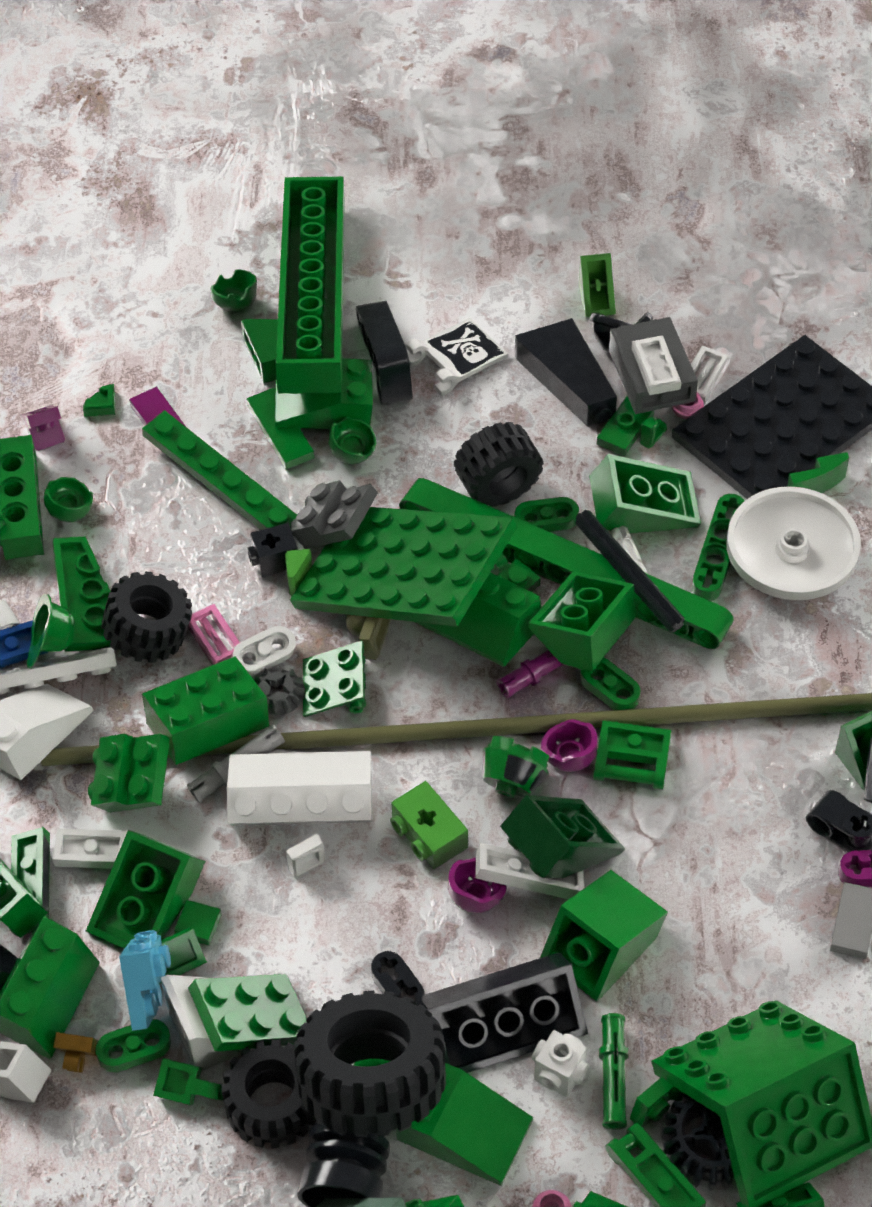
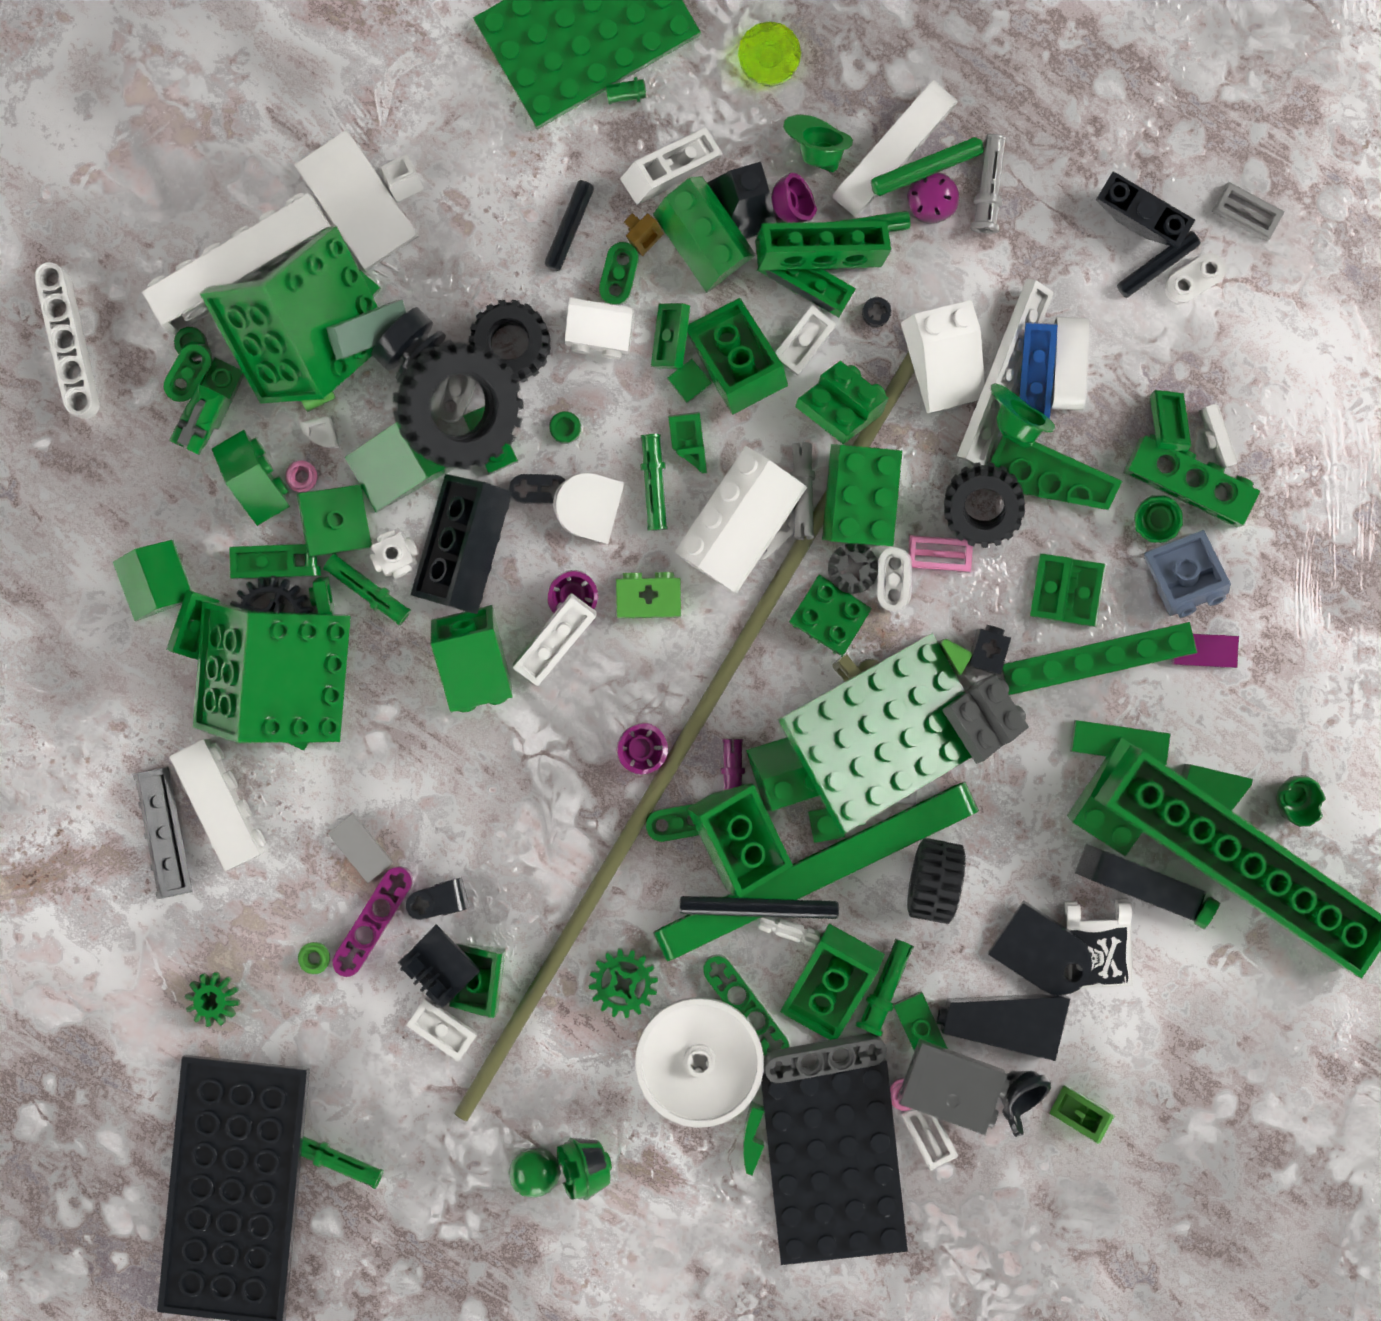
camera: 125 degrees right, 35 degrees up
magenta slope [21,405,65,451] -> none
green tile [83,384,116,417] -> none
medium azure plate [119,930,171,1031] -> none
green plate [153,1058,223,1105] -> none
plate [188,974,307,1052] -> none
white tile [286,834,325,878] -> none
green hair [328,417,377,465] -> none
green cone [482,736,549,798] -> none
dark green slope [500,795,625,879] -> none
green plate [514,497,579,532] -> none
green plate [593,720,672,790] -> none
white plate [632,335,681,395] -> none
green tile [640,416,667,449] -> none
none -> green plate [297,484,372,558]
none -> black axle [545,180,594,271]
none -> green tile [549,411,581,444]
none -> white tile [553,473,624,544]
none -> green gear [589,947,658,1018]
none -> green pin [640,434,668,531]
none -> green slope [668,412,707,474]
none -> dark grey beam [763,1033,887,1083]
none -> green pin [855,938,914,1037]
none -> black bush [862,297,892,328]
none -> black tile [988,900,1092,995]
none -> green slope [1030,553,1106,627]
none -> sand blue plate [1144,530,1231,618]
none -> green tile [1193,897,1220,930]

